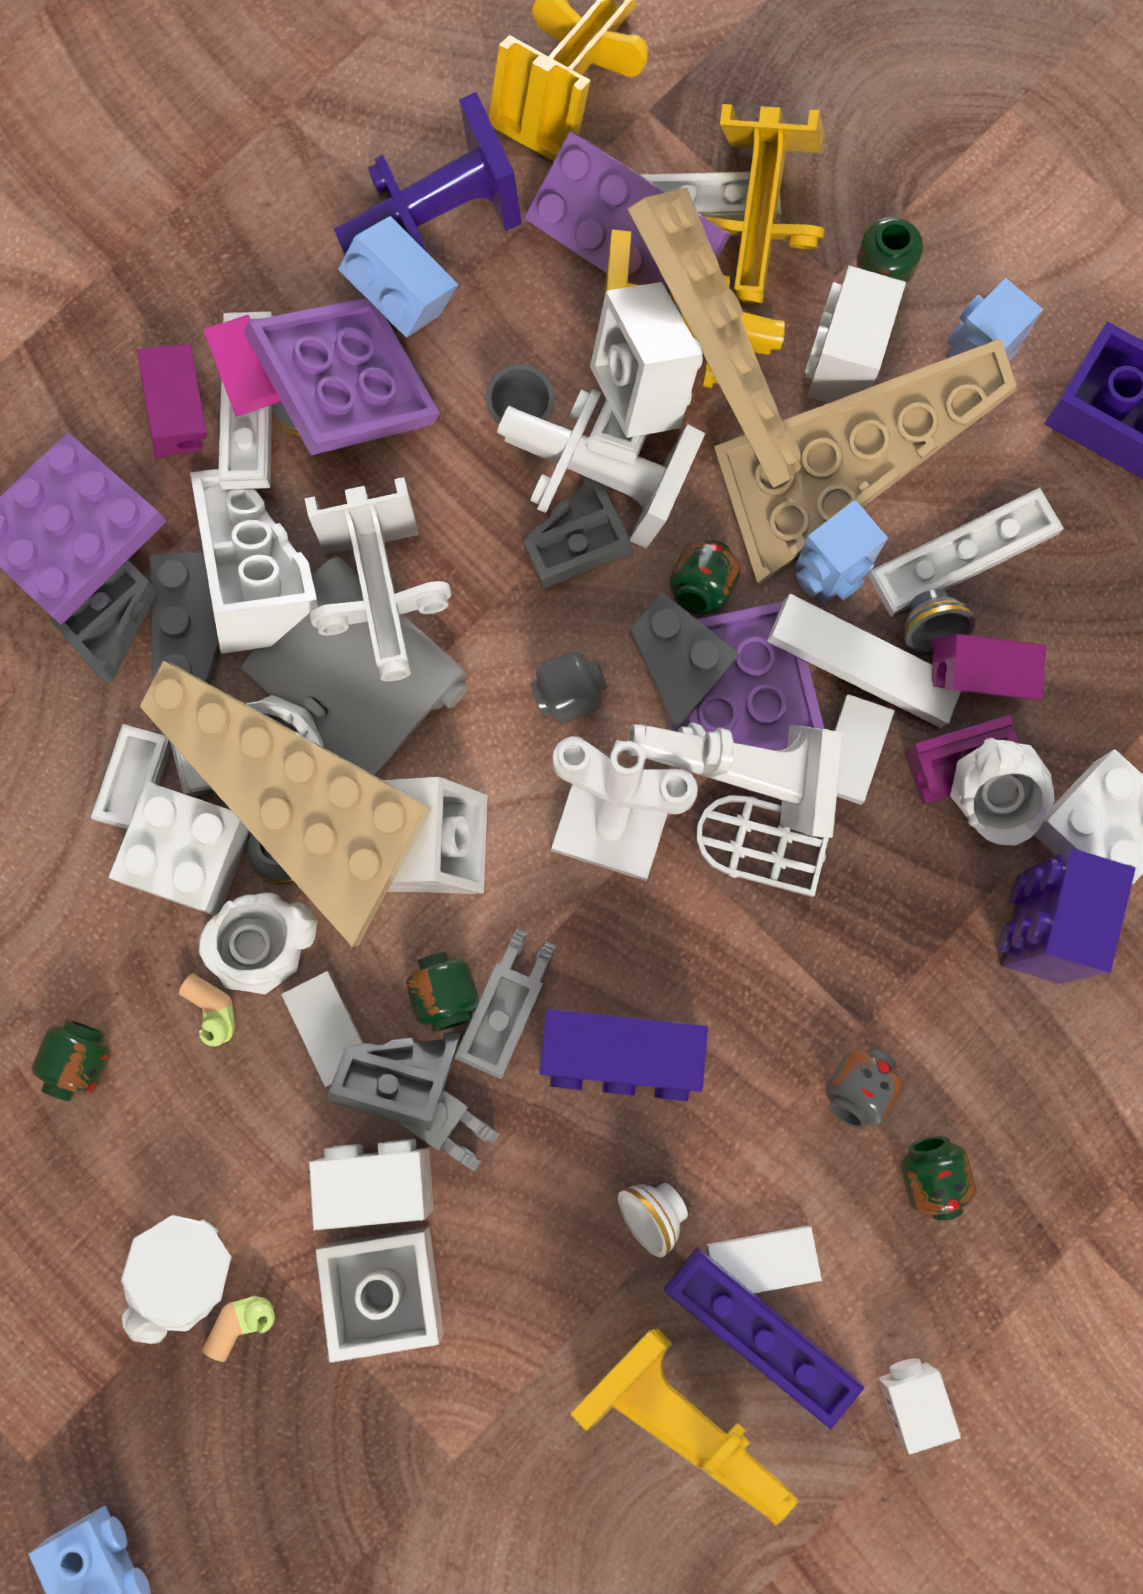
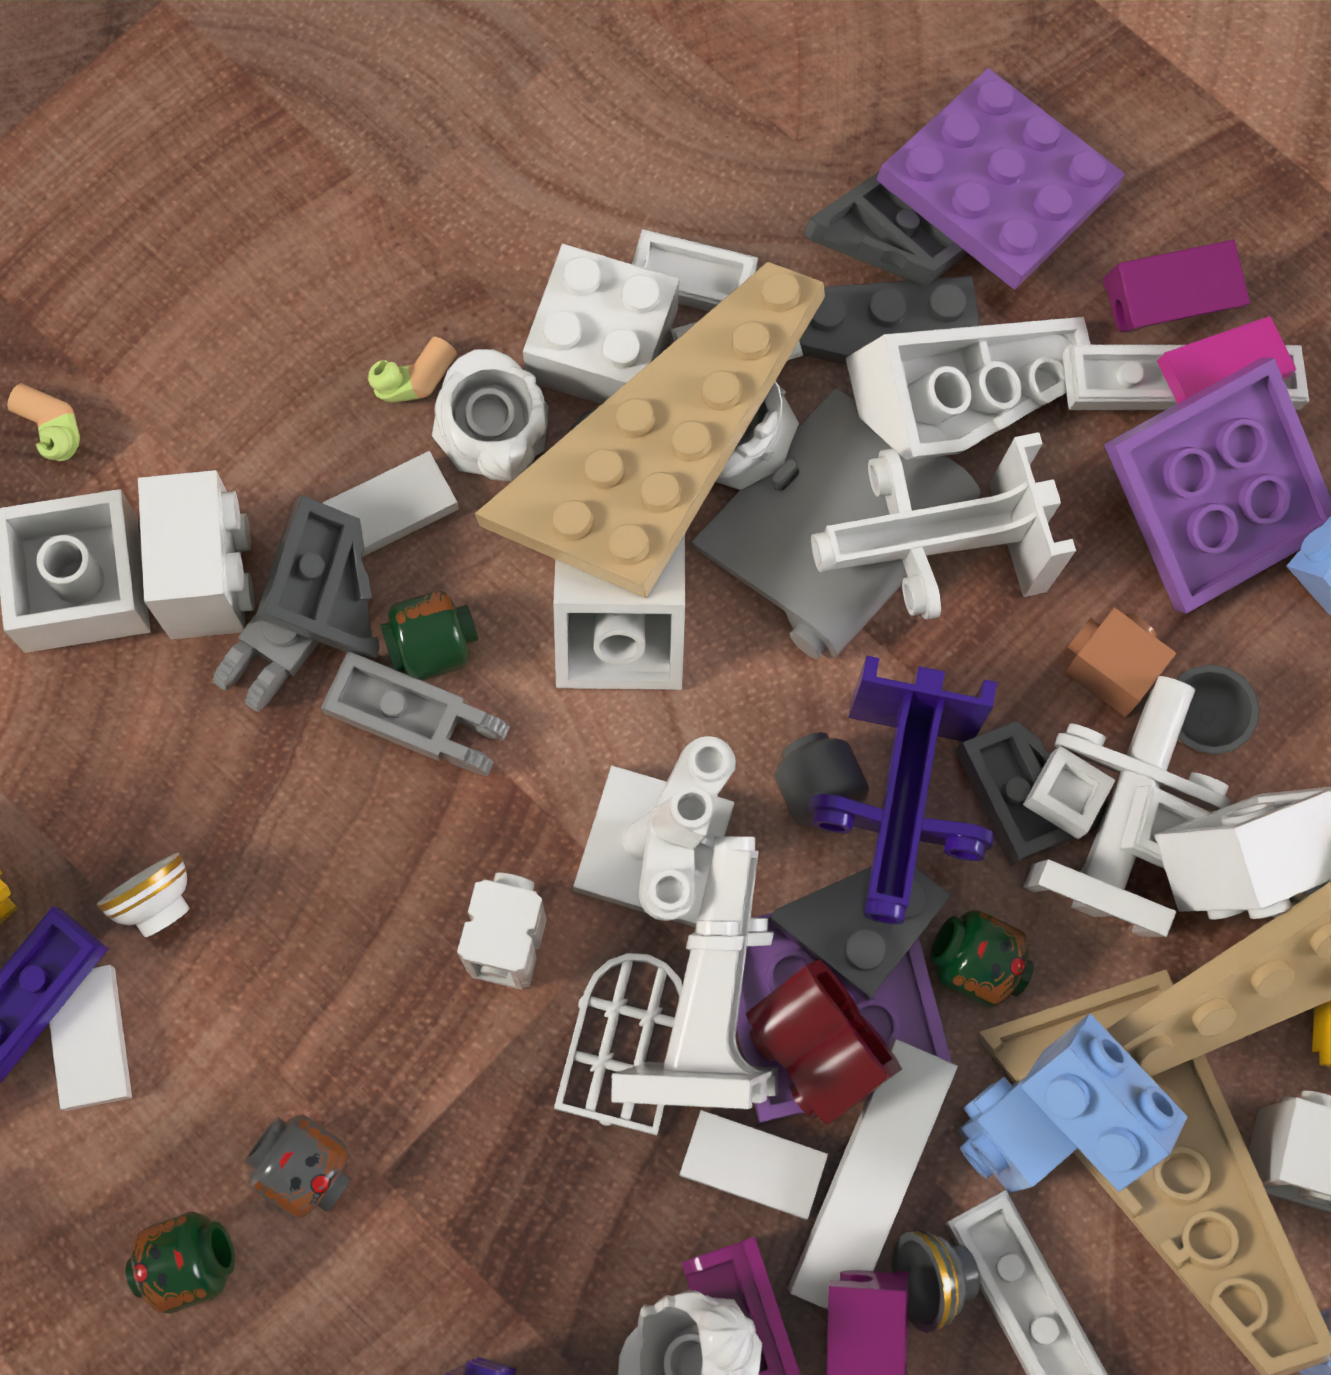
camera: 85 degrees right, 5 degrees down
dark green head [32,1019,111,1101] -> none
white piece [121,1215,231,1344] -> none
dark purple brick [540,1009,708,1101] -> none
none -> white brick [457,873,547,990]
none -> dark red brick [745,960,902,1125]
none -> dark purple piece [808,655,997,925]
none -> light blue brick [1020,1013,1188,1192]
none -> white plate [1023,746,1115,840]
none -> nougat brick [1065,607,1177,717]

